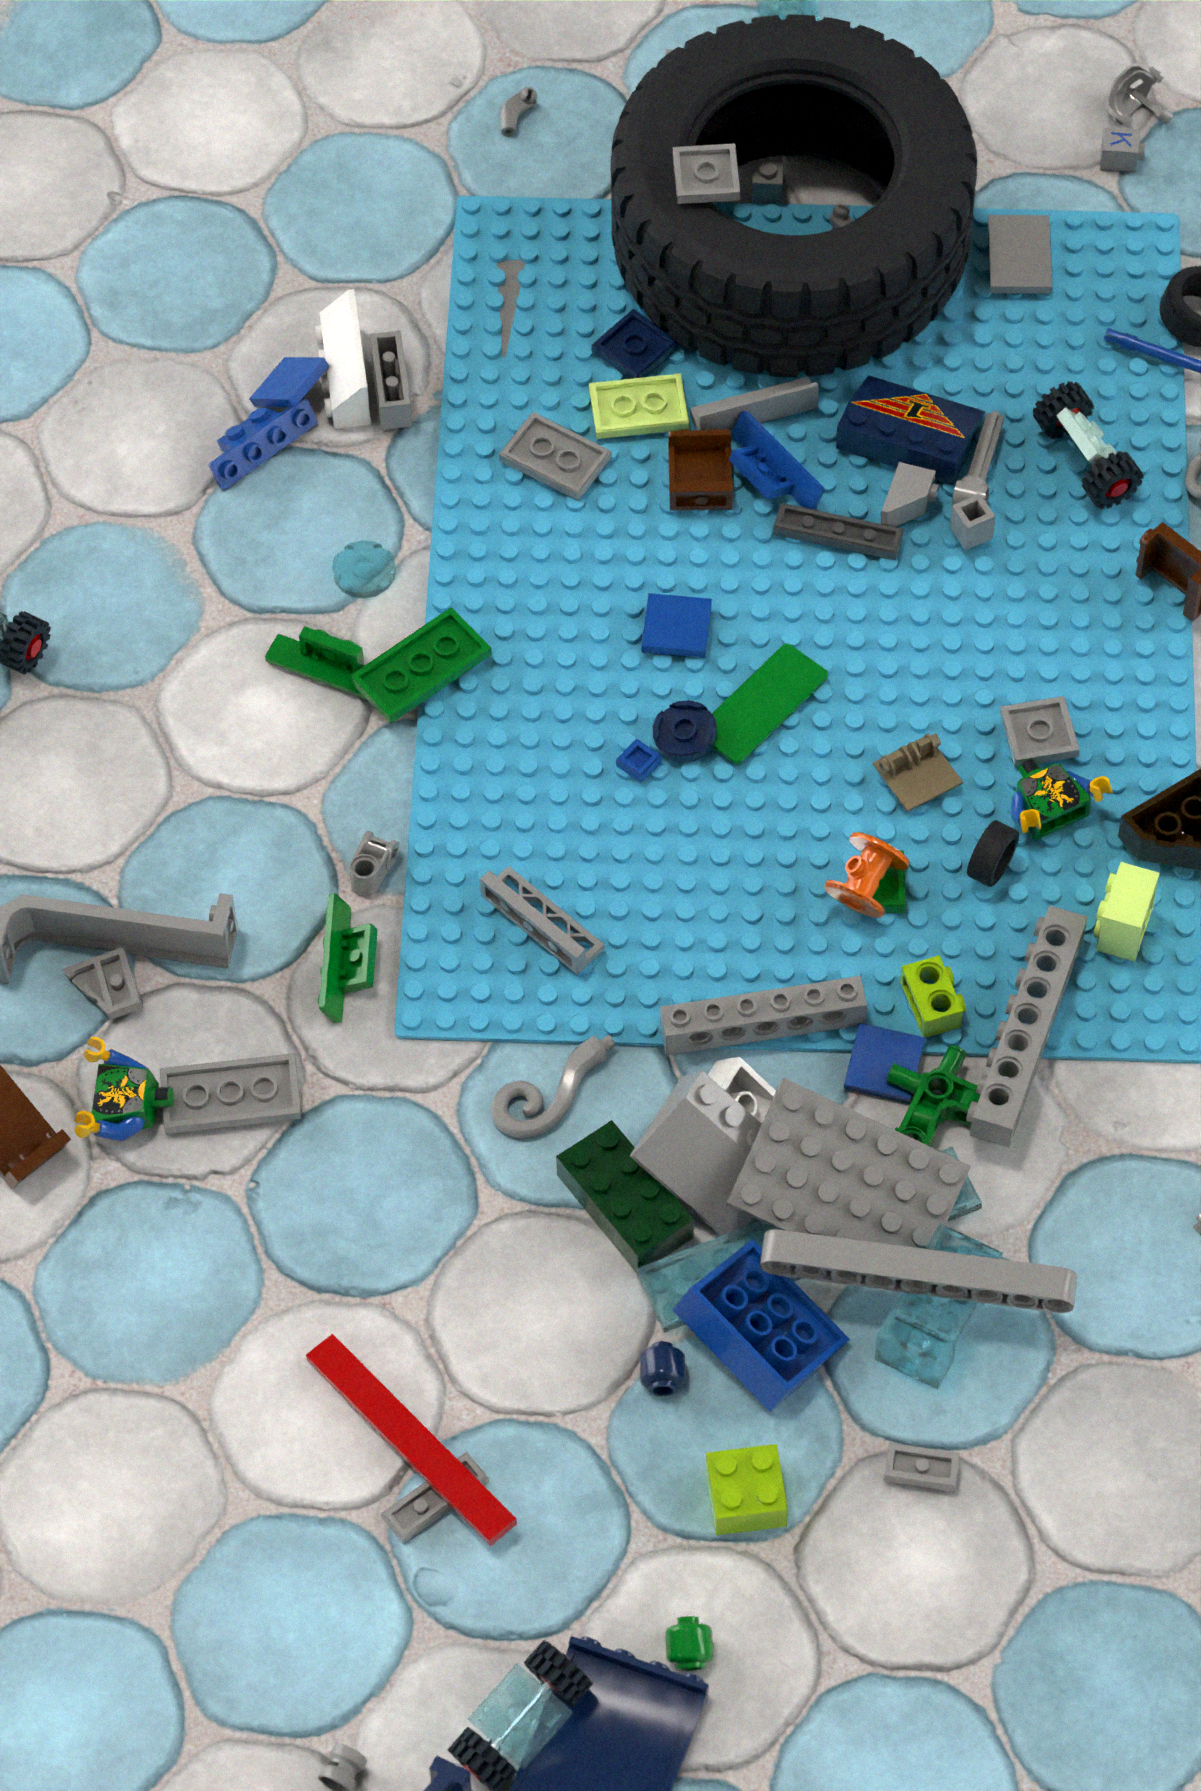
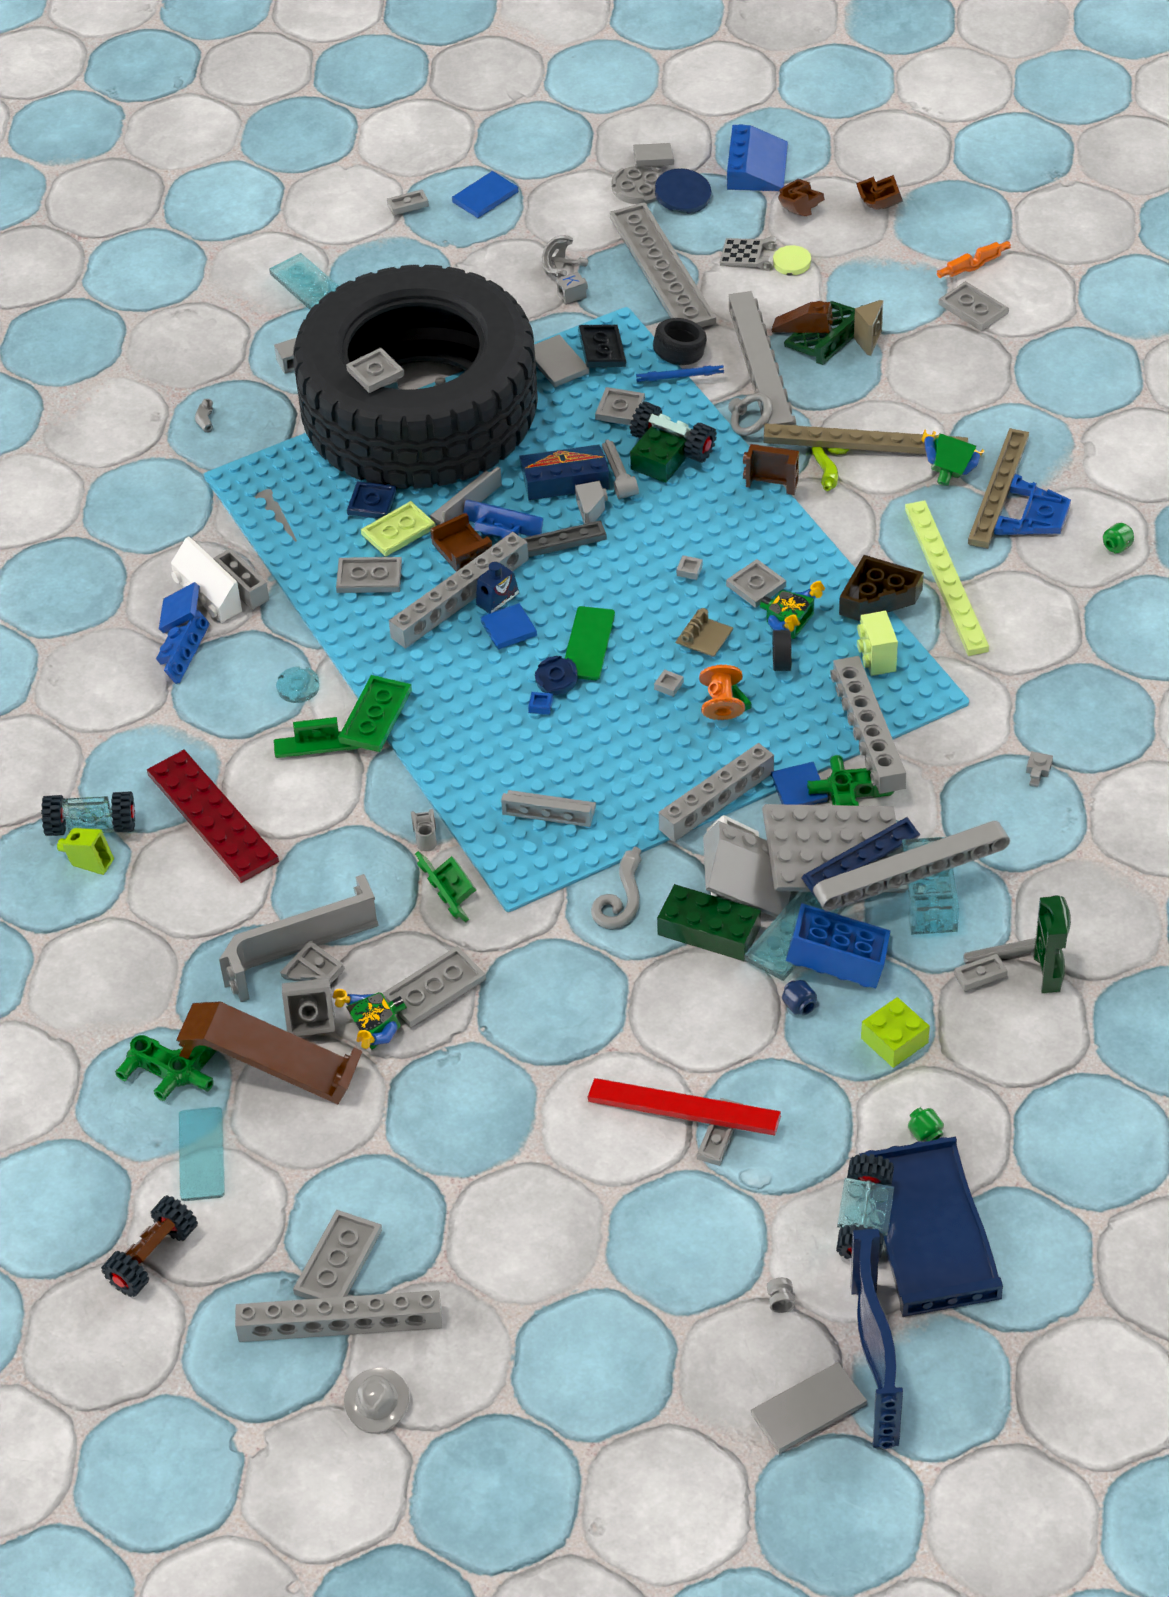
camera: 30 degrees left, 10 degrees down
lime brick [900,955,966,1038] -> none
light grey brick [950,493,995,551] -> none
none -> dark red plate [147,749,279,883]
none -> light grey brick [282,978,335,1036]
none -> light grey brick [389,532,529,649]
none -> dark blue torso [476,561,519,614]
none -> black tile [578,325,626,367]
none -> light grey plate [595,387,645,425]
none -> dark green brick [630,427,687,483]
none -> light grey plate [654,669,684,697]
none -> light grey plate [676,555,703,580]
none -> dark blue tile [801,817,921,897]
none -> light grey axle [963,938,1035,965]
none -> dark green piece [1033,895,1071,993]

